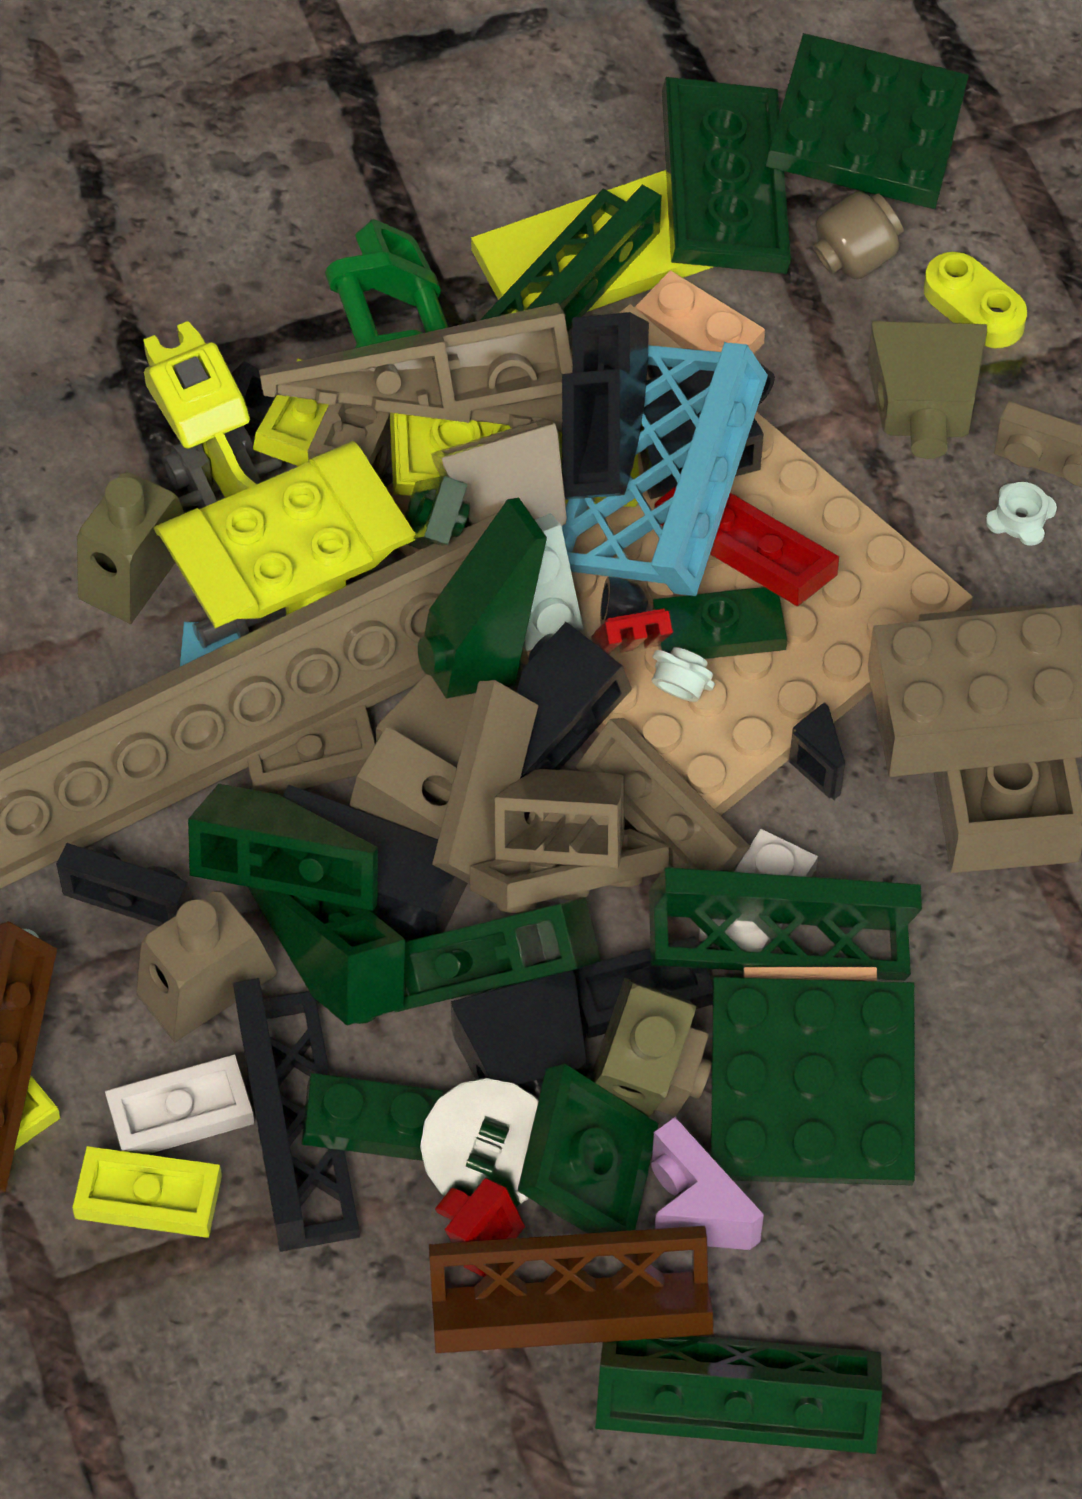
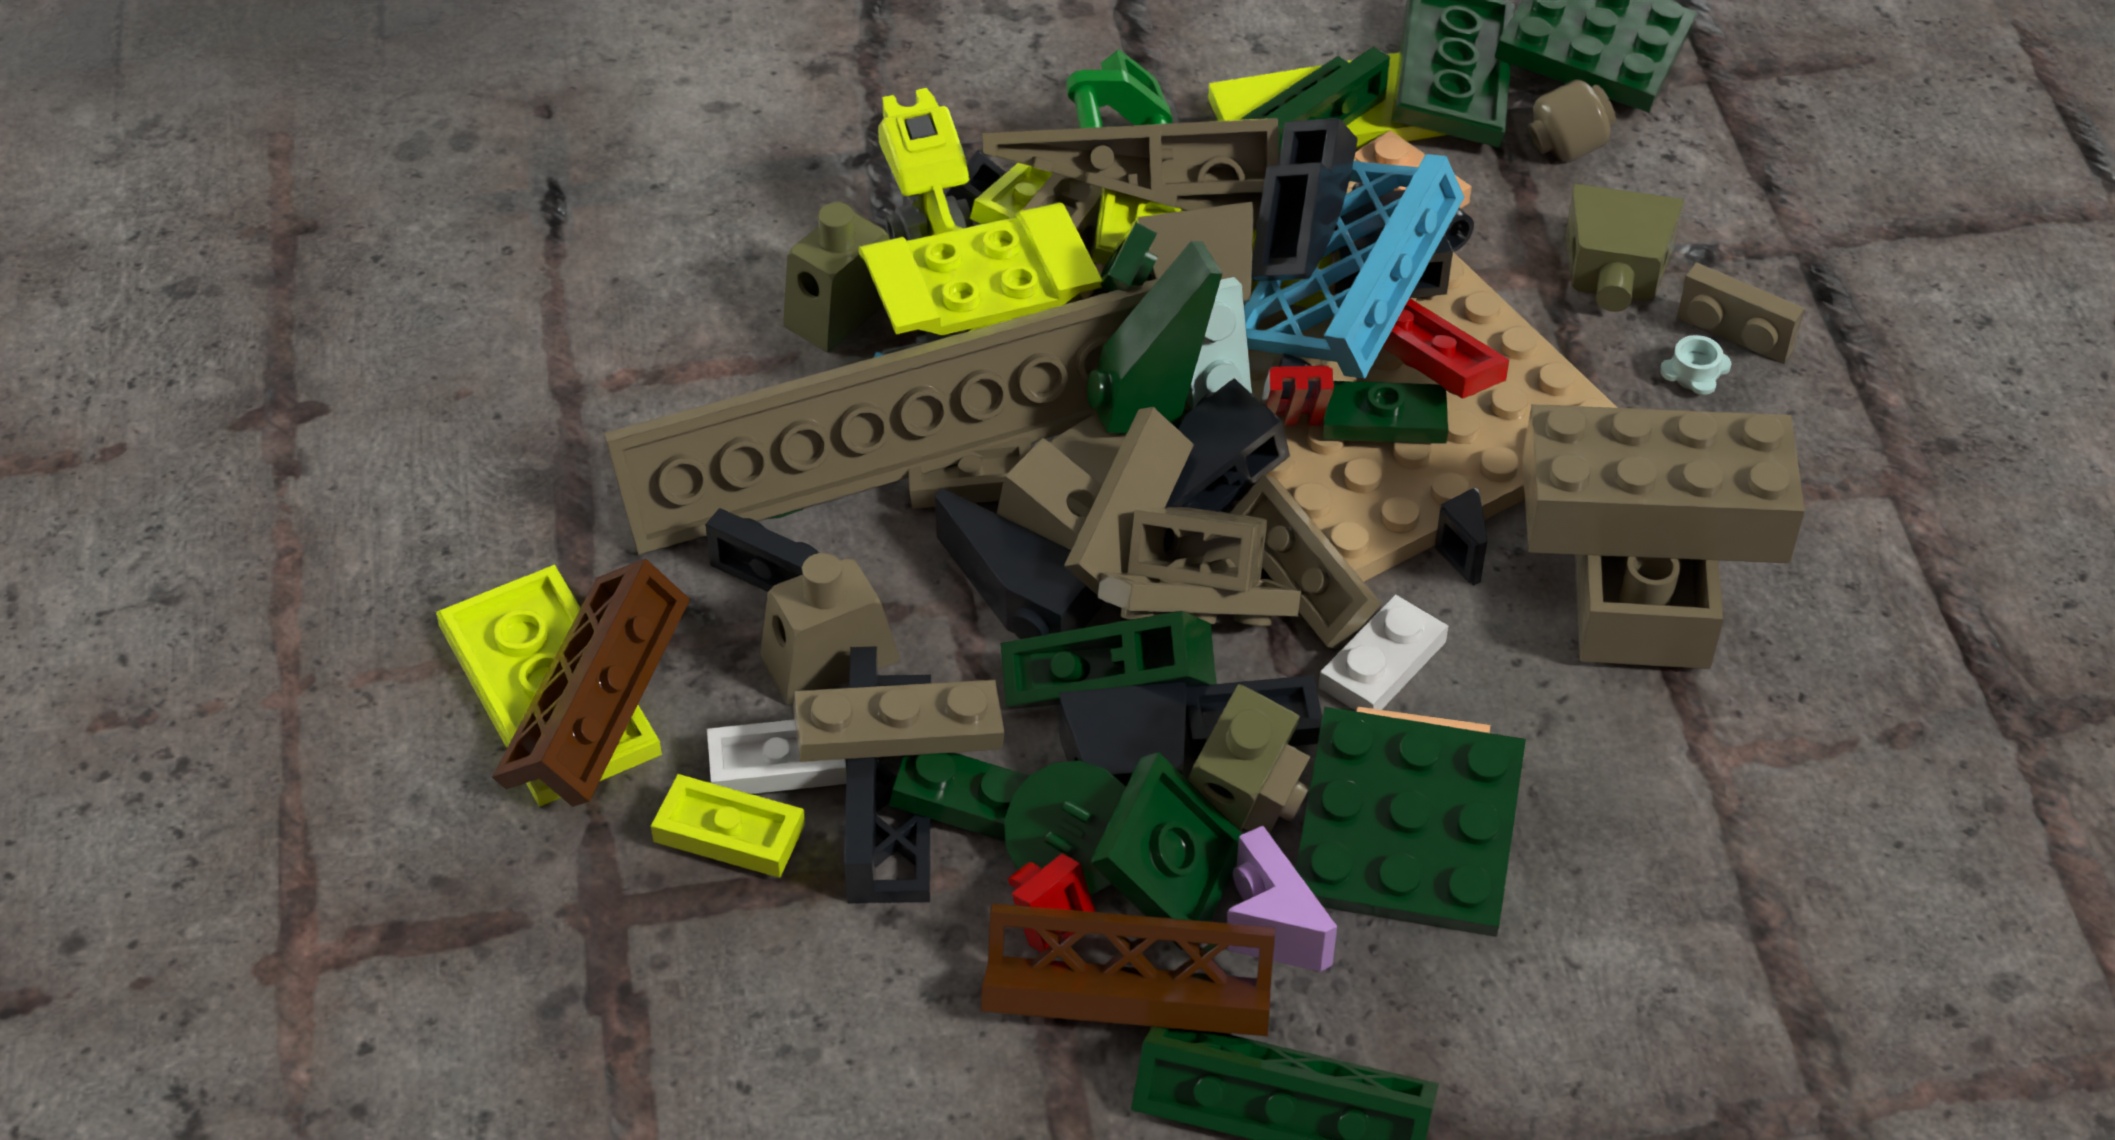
camera: 10 degrees right, 10 degrees down
dark green slope [188,784,378,911] -> none
dark green slope [248,887,405,1026] -> none
dark green fence [649,867,922,981] -> none
light aqua plate [652,647,715,702] -> none
neon yellow plate [923,252,1027,348] -> none
none -> dark tan plate [793,680,1004,762]

